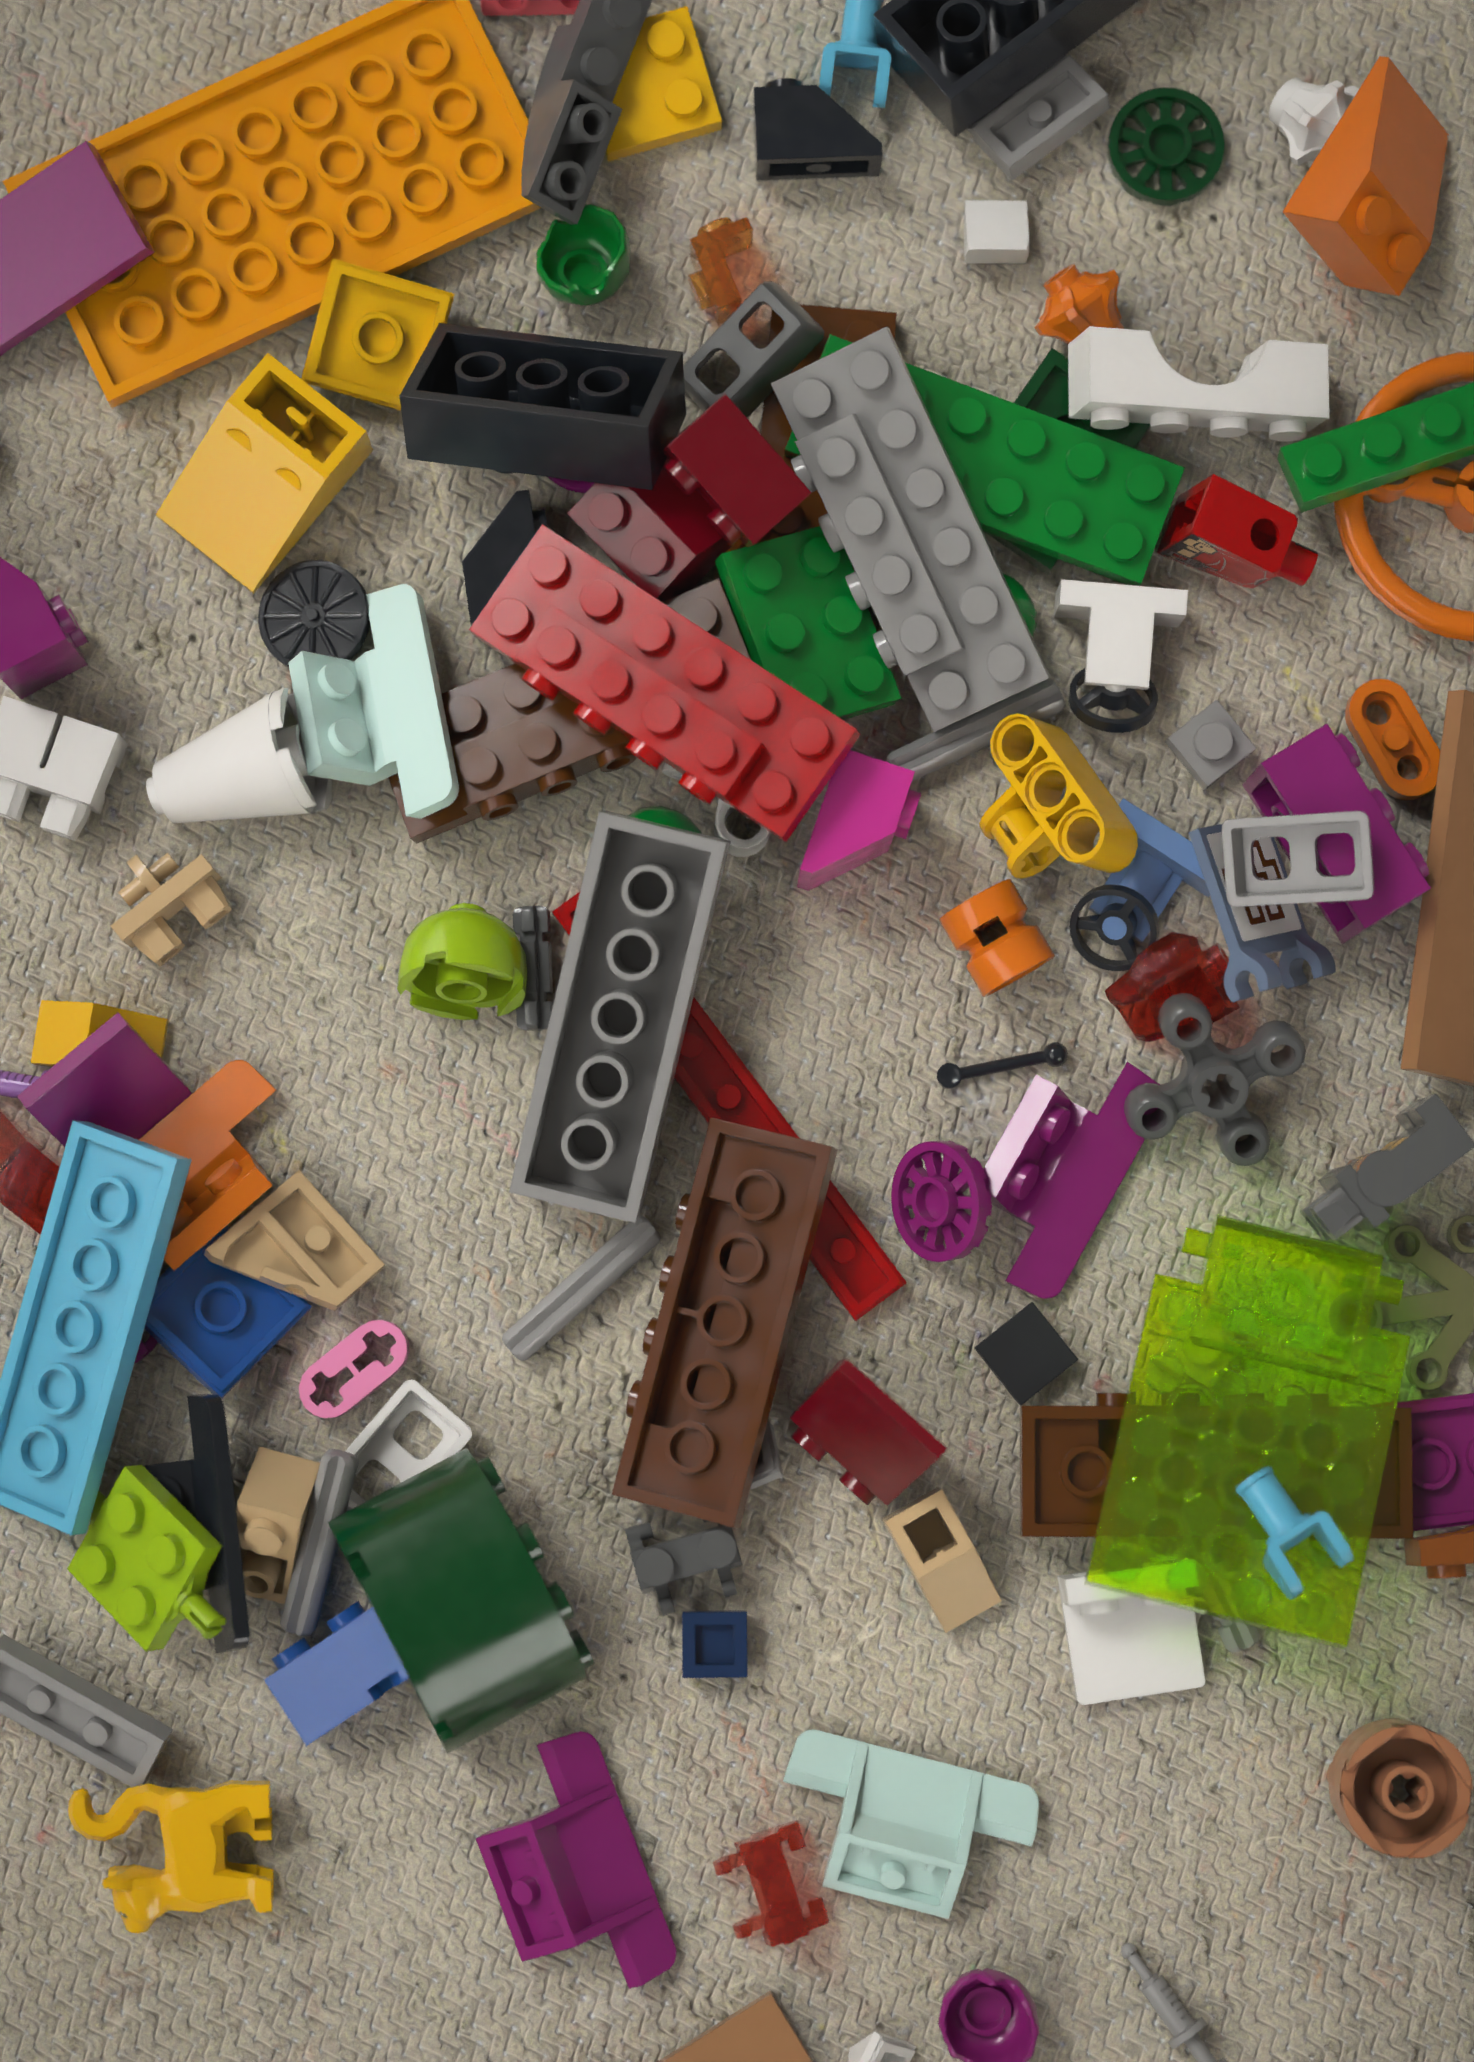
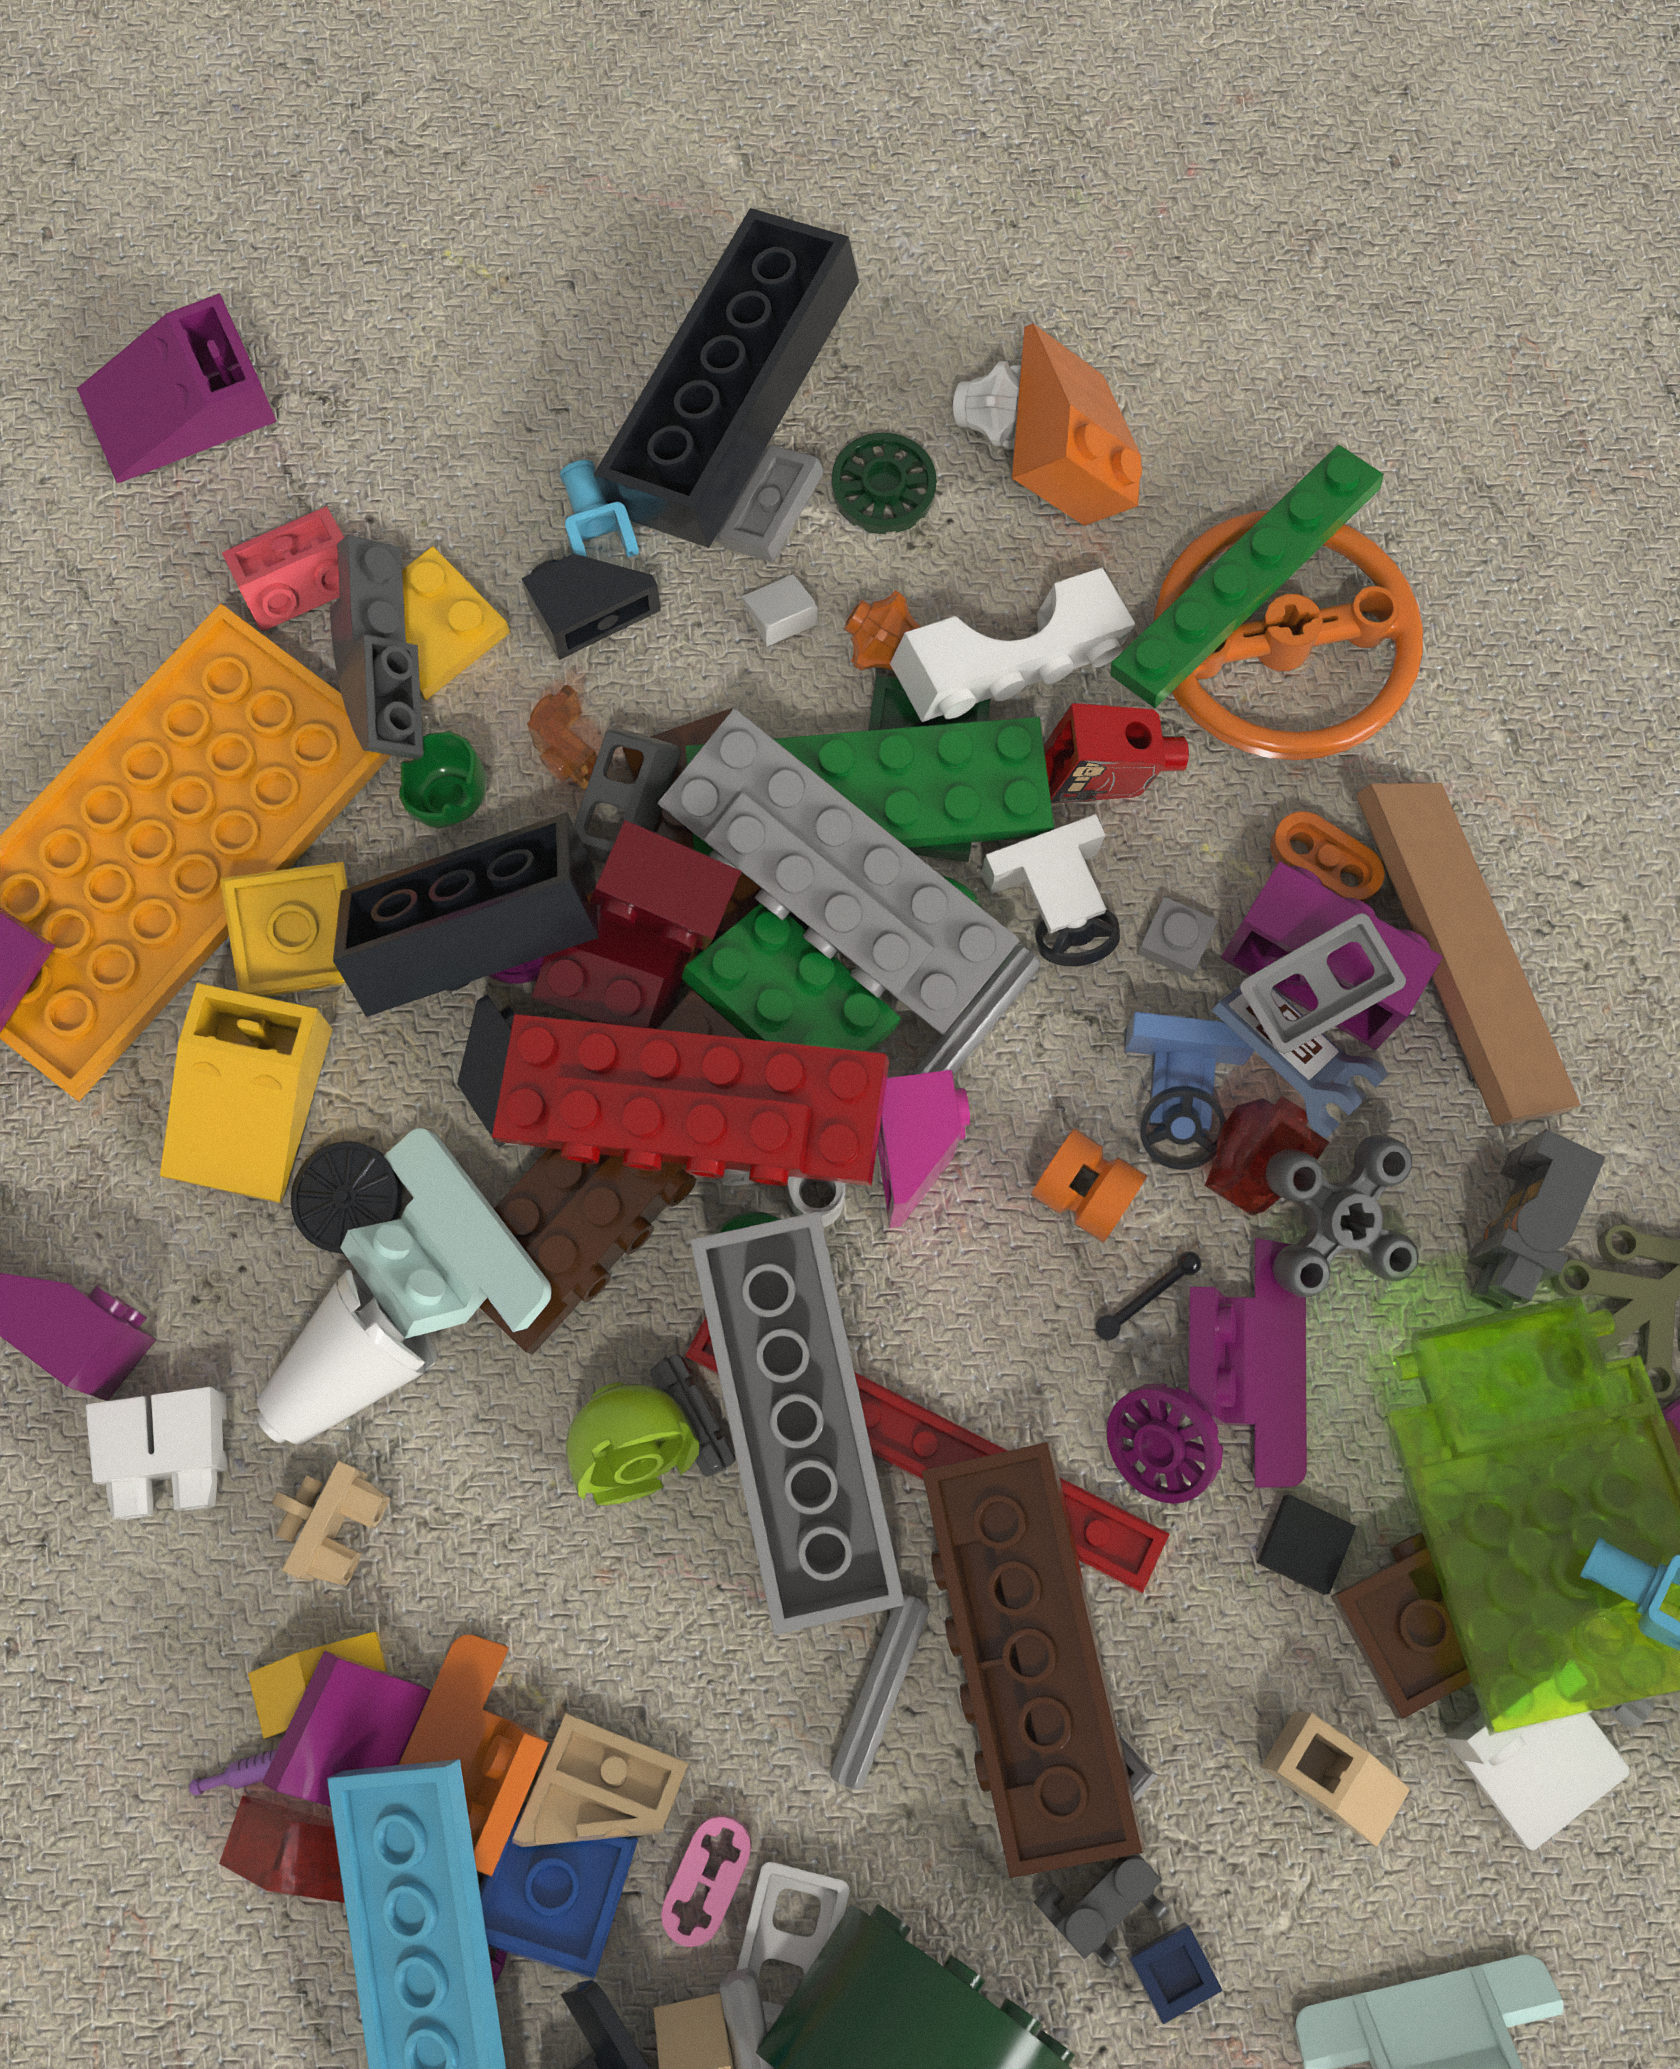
camera: 25 degrees left, 10 degrees down
dark red slope [789,1358,948,1506] -> none
yellow piece [979,713,1138,879] -> none

